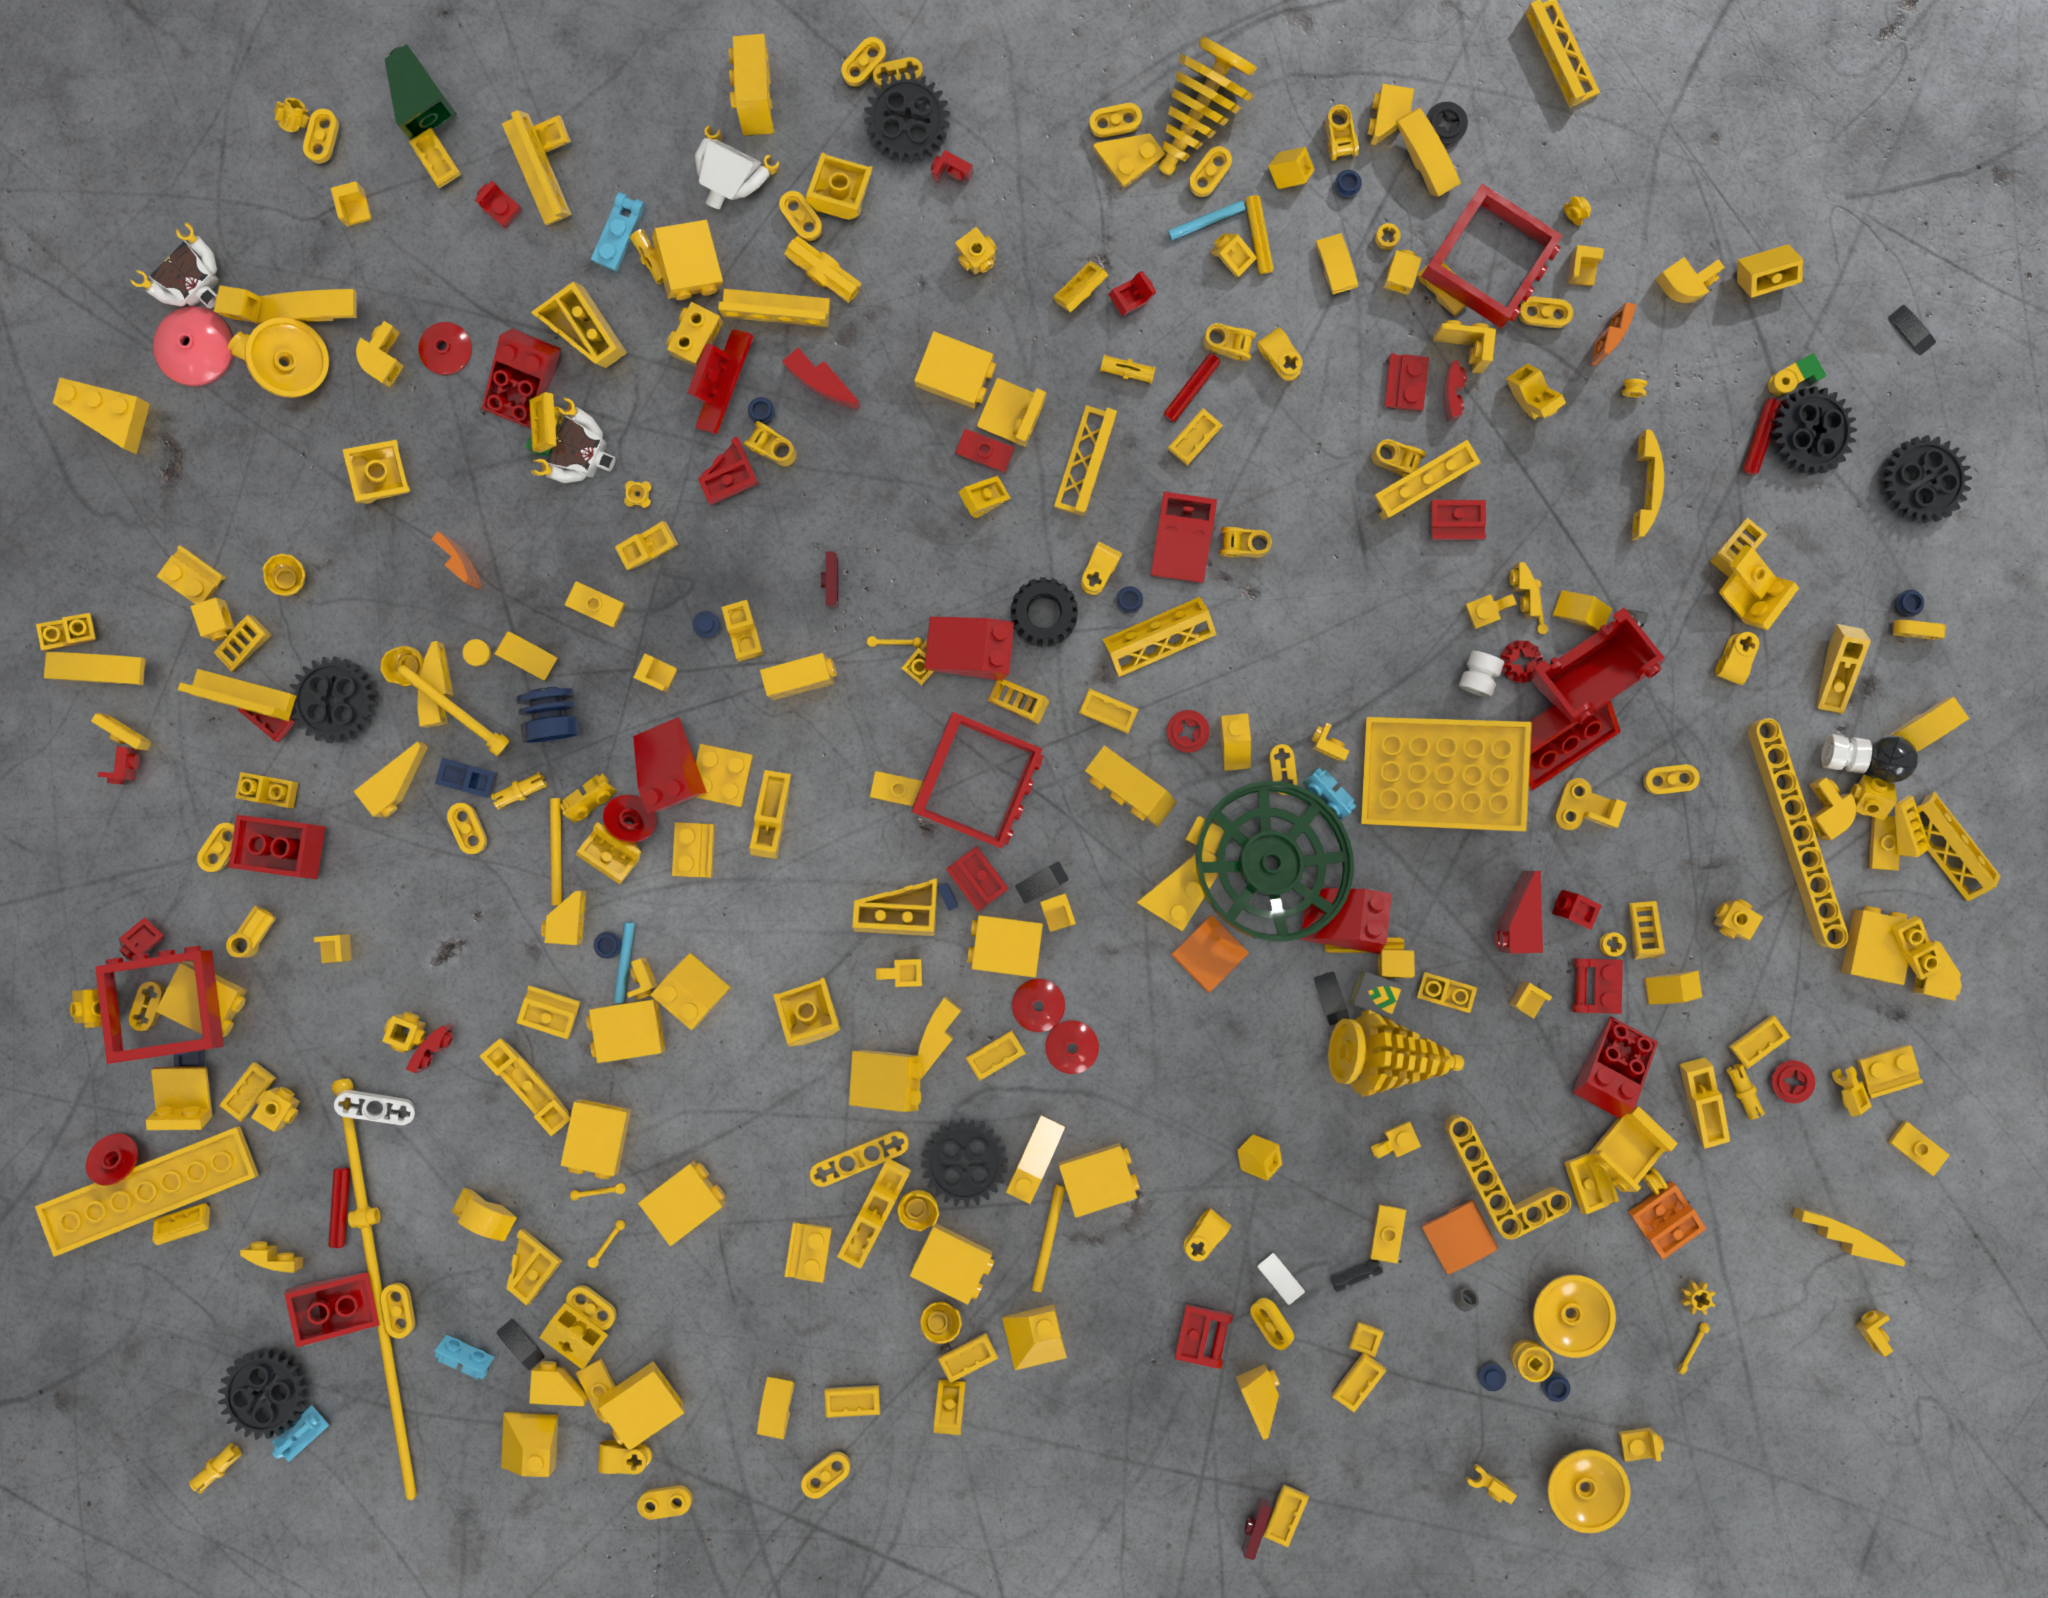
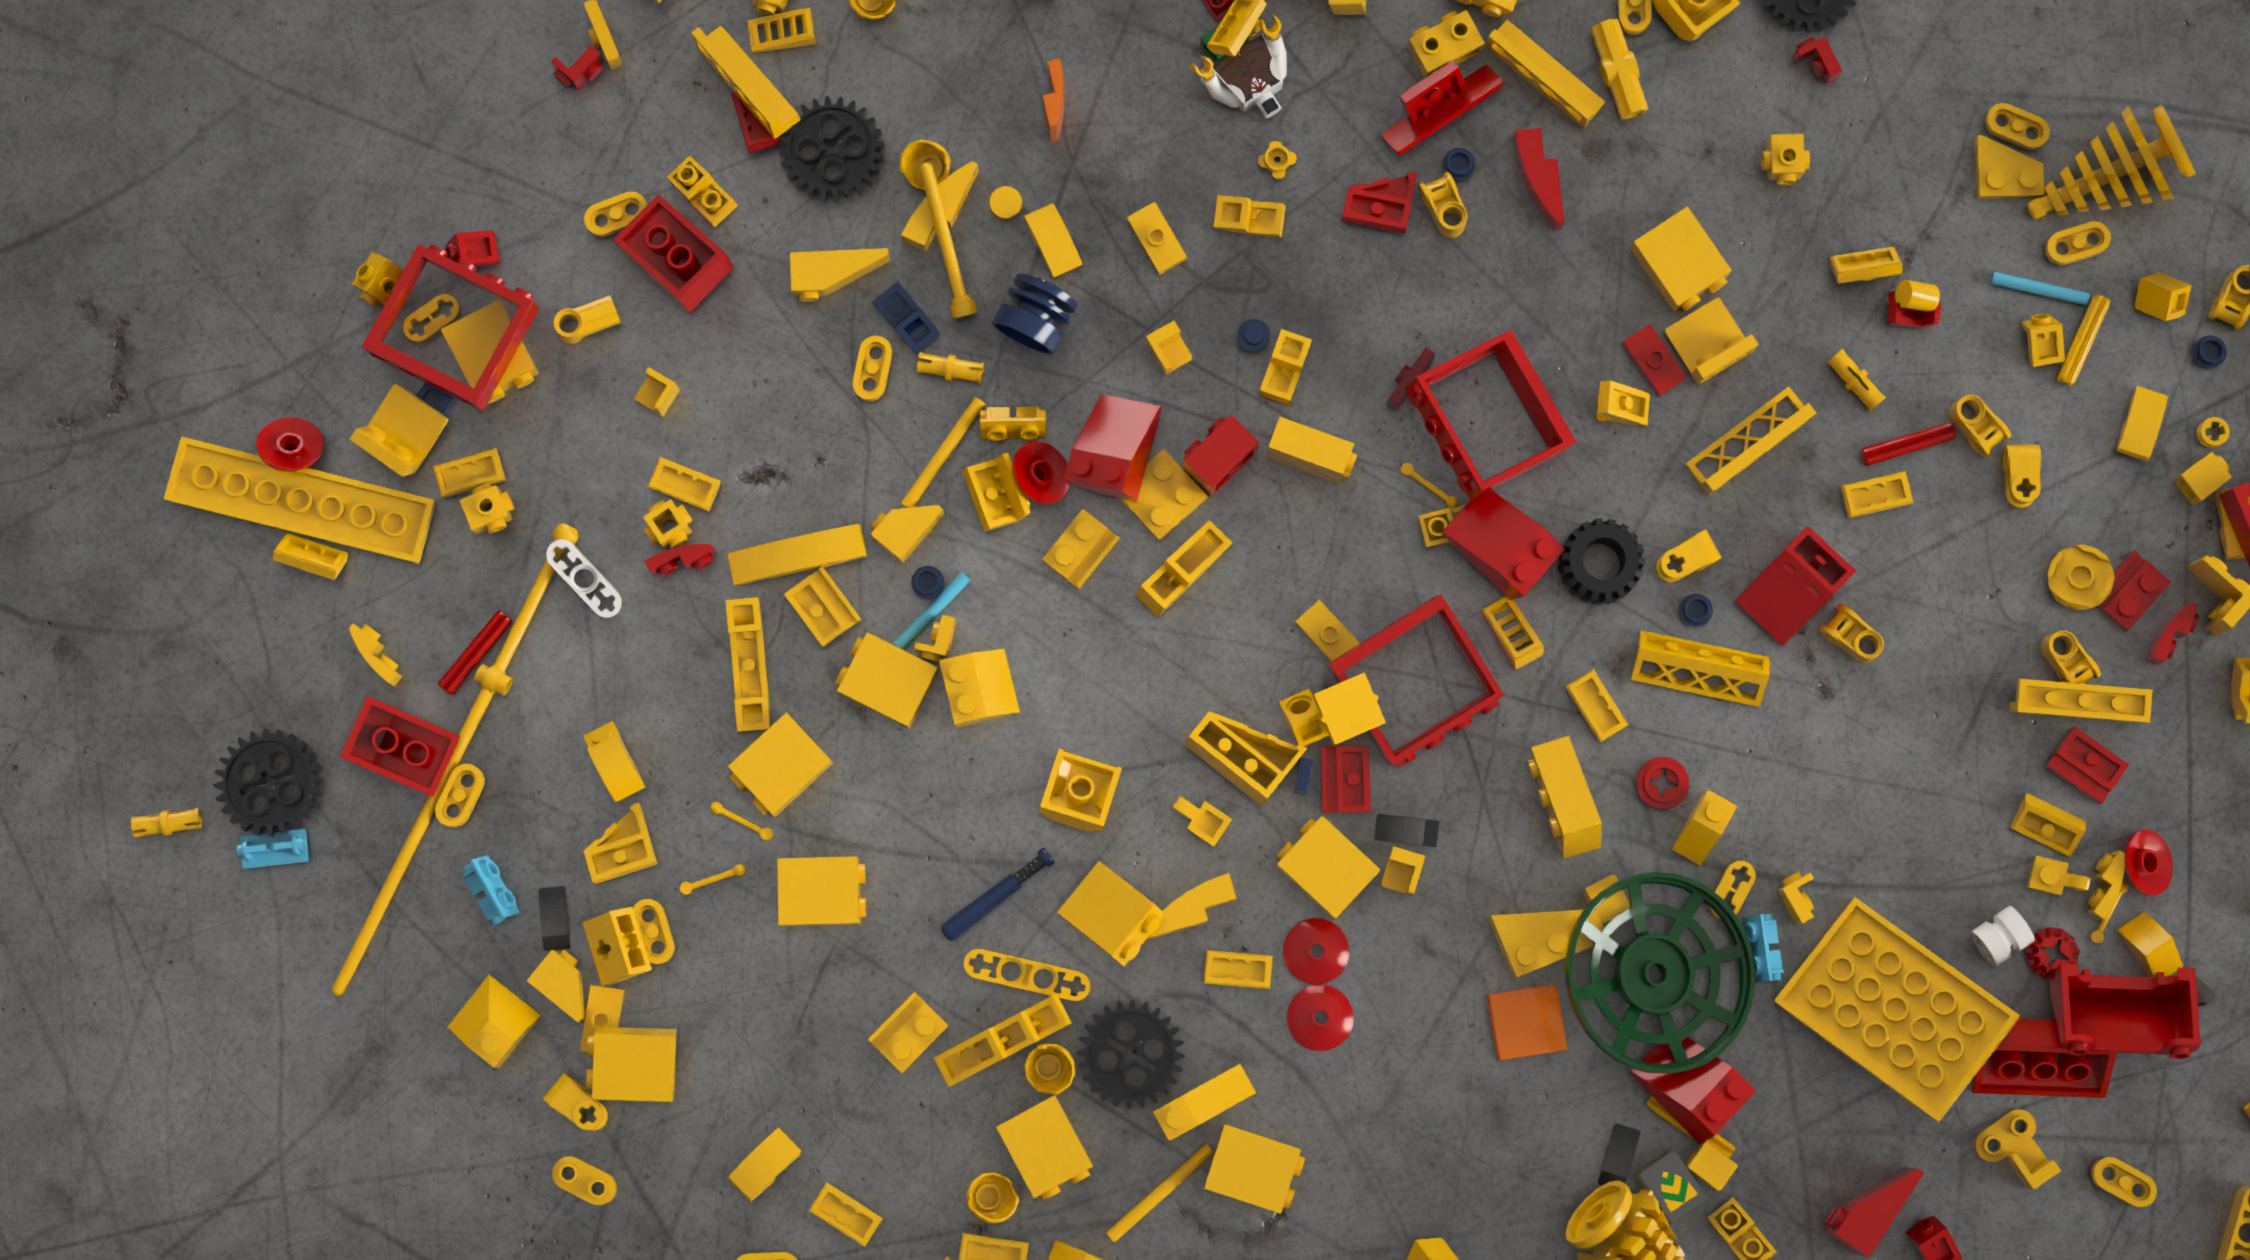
camera: 30 degrees right, 5 degrees down
none -> yellow plate [647,457,722,512]
none -> yellow slope [727,524,867,586]
none -> dark blue piece [941,848,1055,941]
none -> red brick [1183,414,1259,498]
none -> yellow brick [1279,689,1329,747]
none -> yellow piece [1312,672,1386,745]
none -> red window [1405,330,1576,500]
none -> yellow piece [1895,280,1940,312]
none -> yellow slope [2010,793,2086,857]
none -> yellow tile [2047,544,2115,611]
none -> red dish [2125,829,2173,896]

